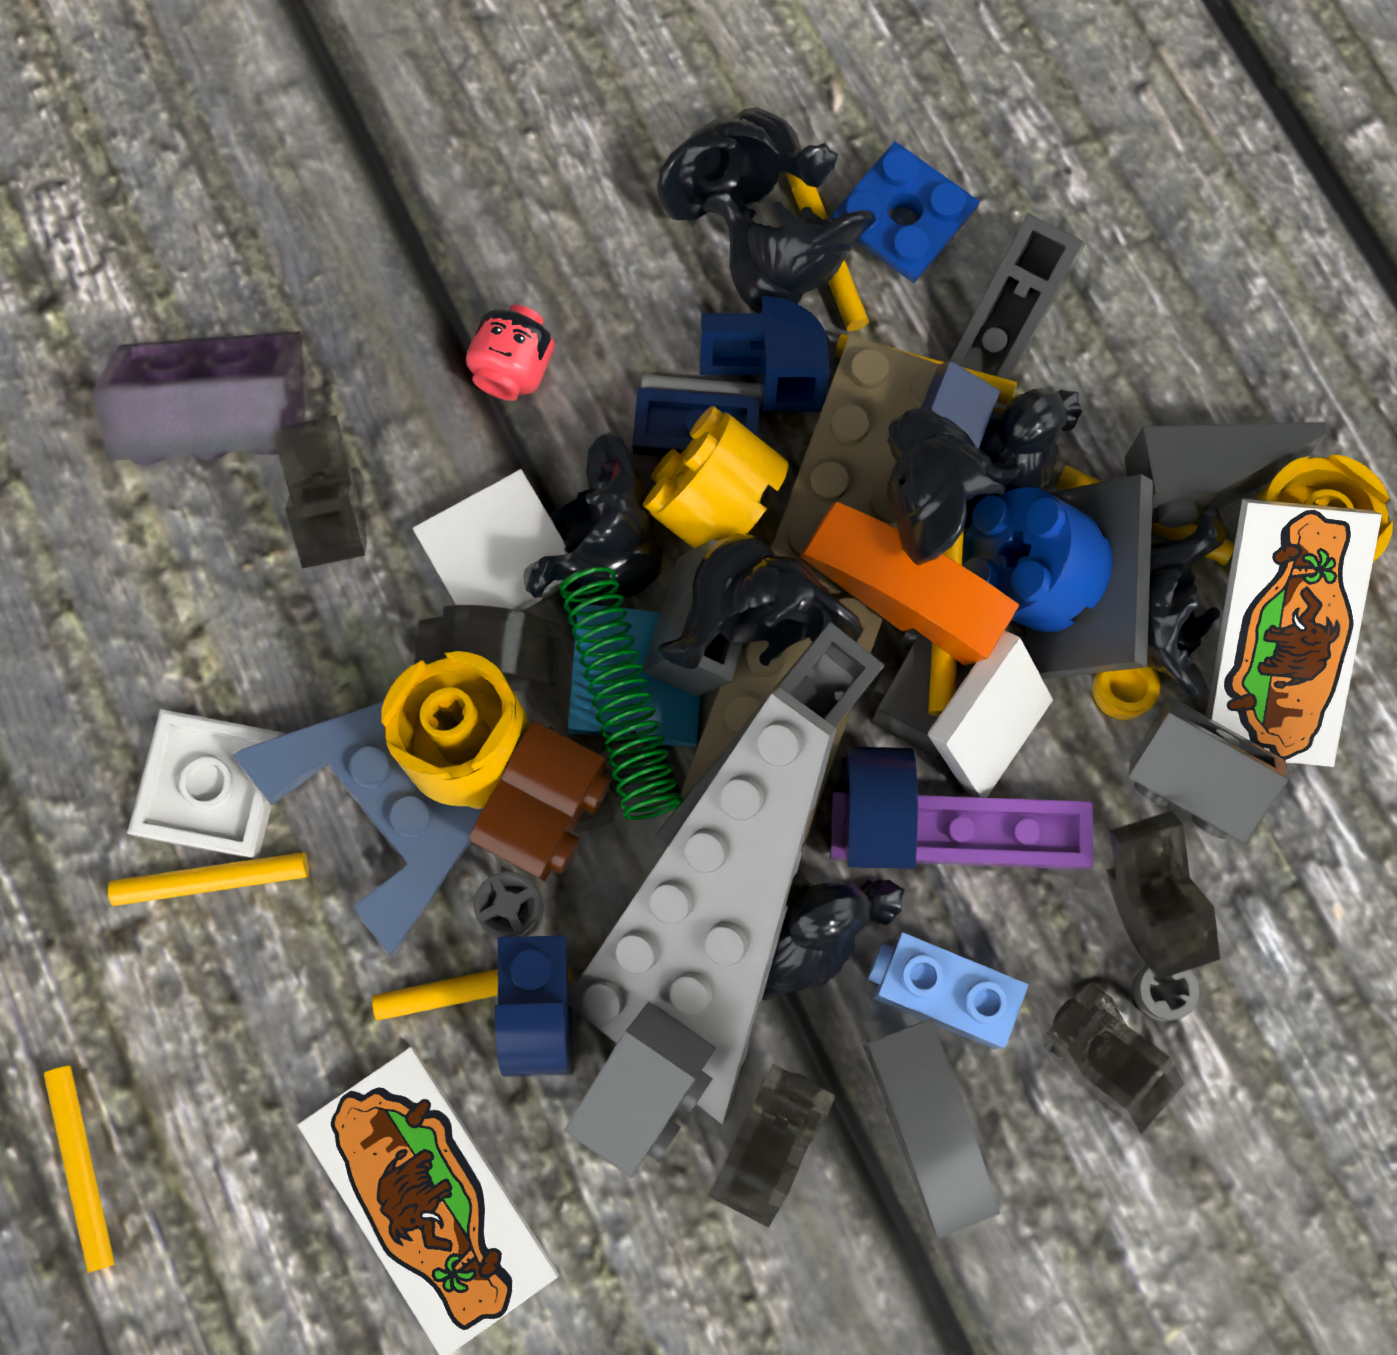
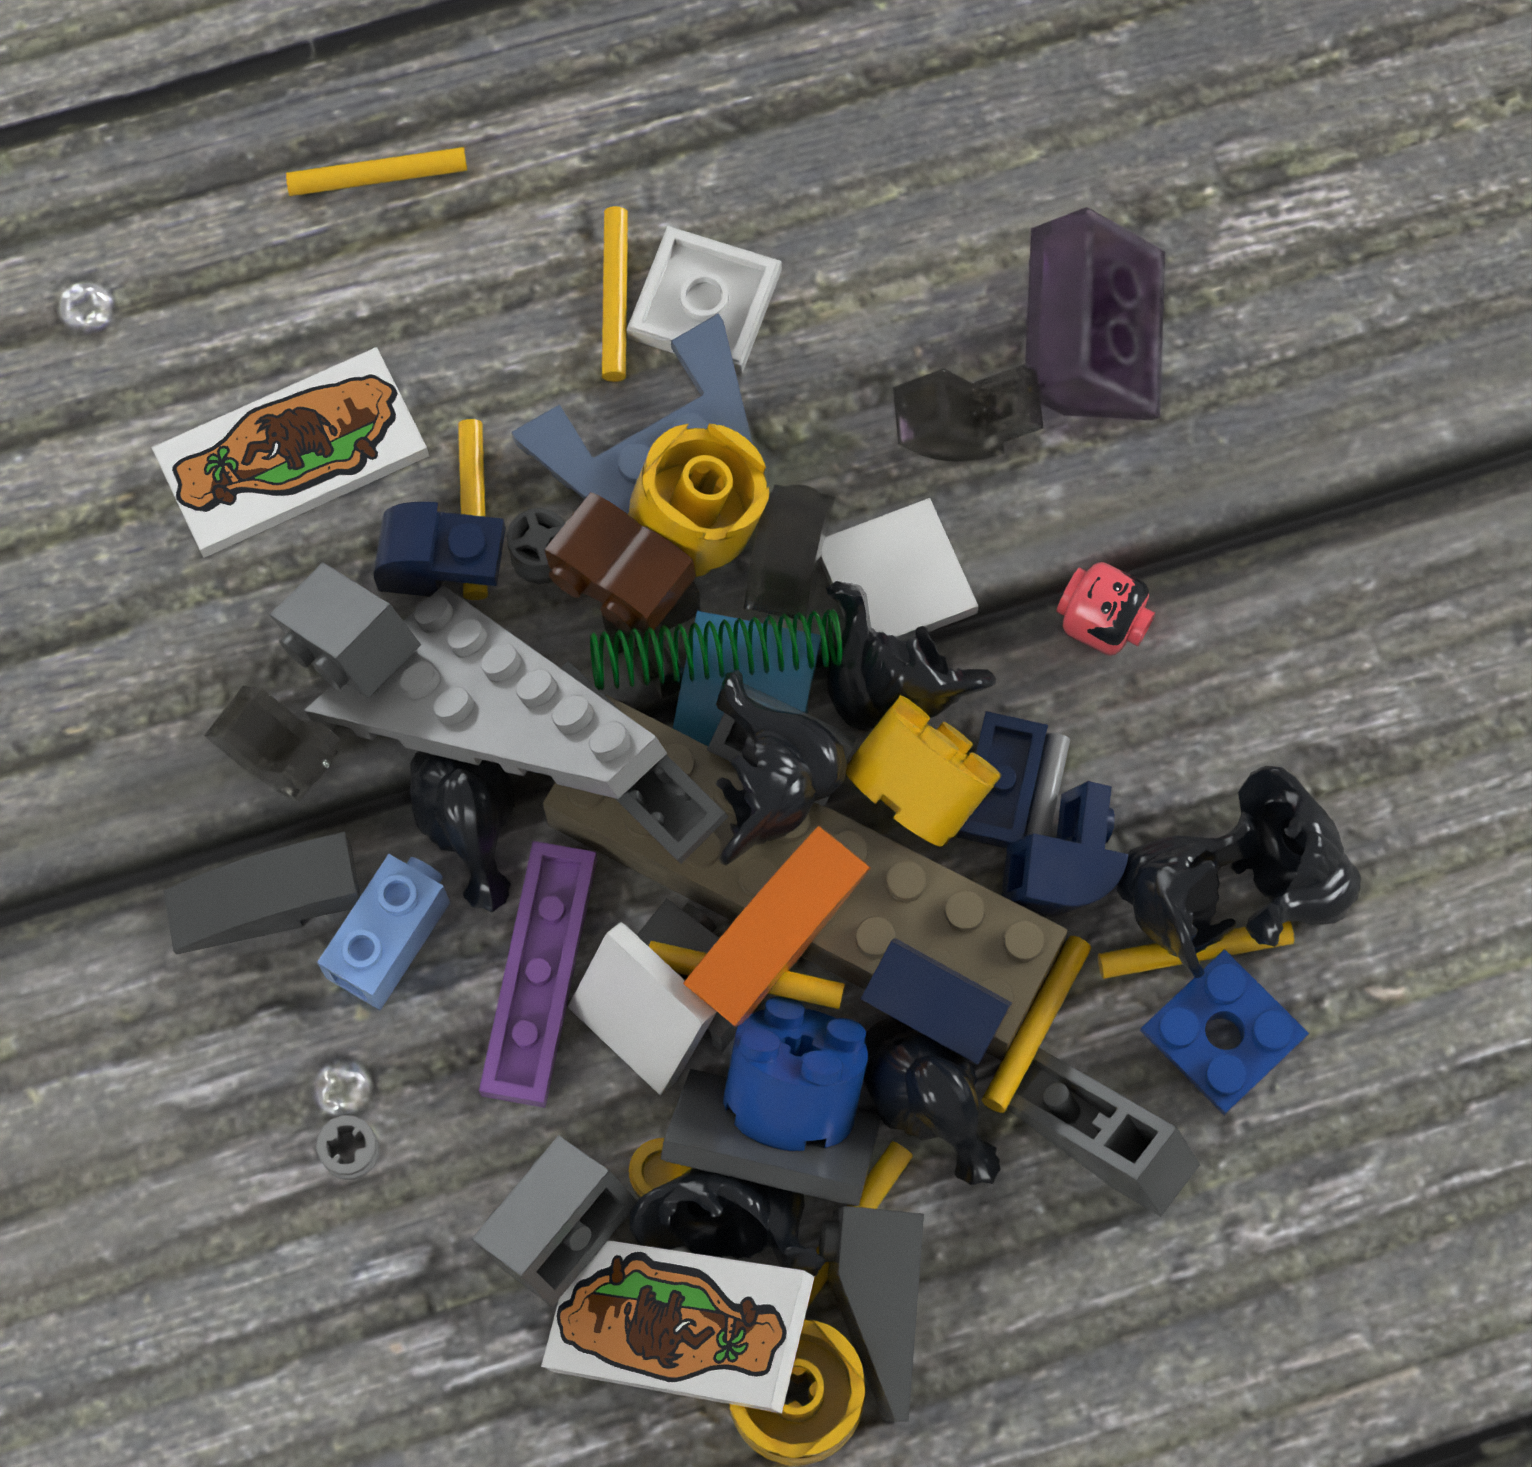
camera: 100 degrees right, 5 degrees down
dark blue brick [840,747,918,869] -> none
black piece [887,408,1021,565] -> none
clear smoke brick [1044,982,1184,1135] -> none
clear smoke brick [1107,810,1220,980] -> none

